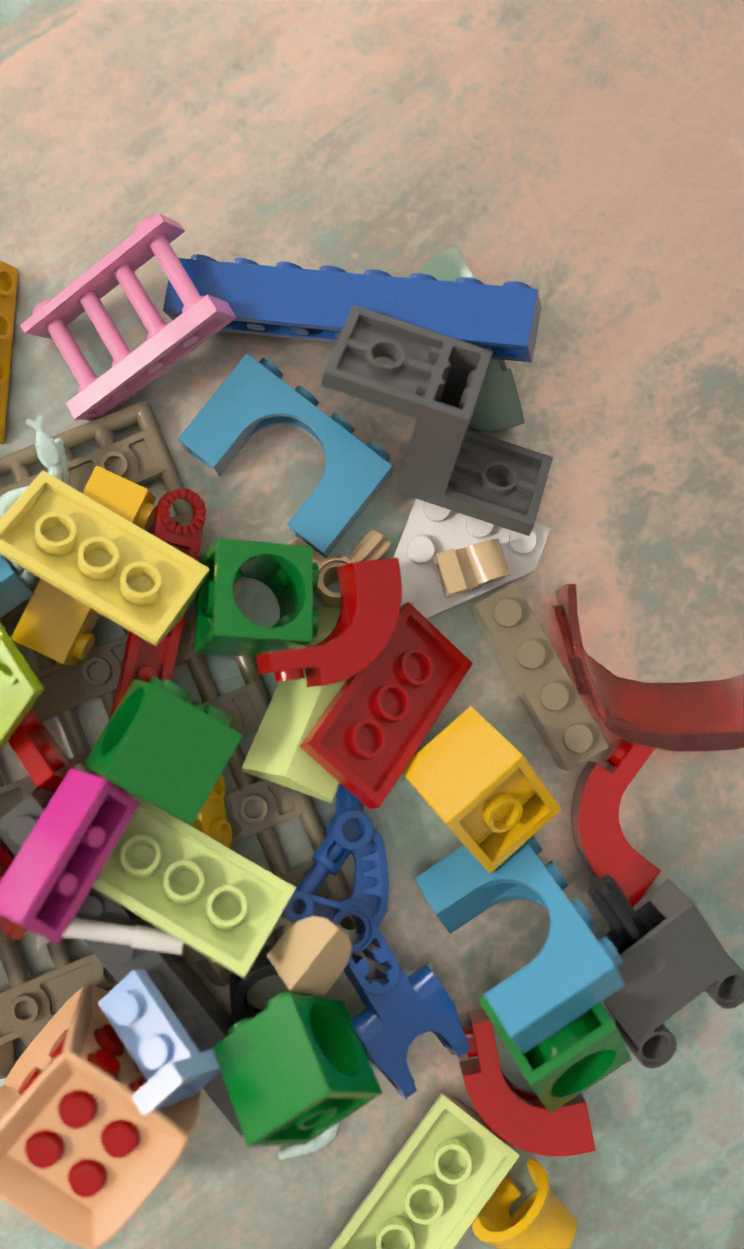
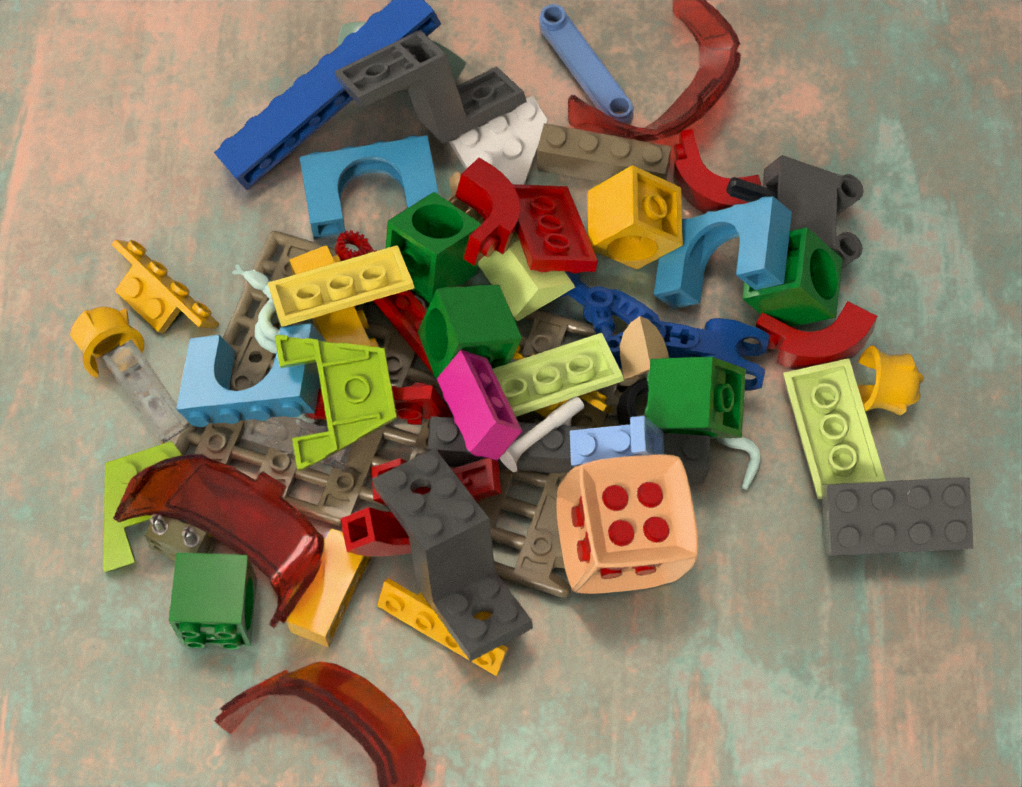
camera: 40 degrees left, 20 degrees down
bright pink fence [20,213,237,421] -> none
tan leg [433,539,511,599] -> none
none -> medium blue piece [539,4,634,130]

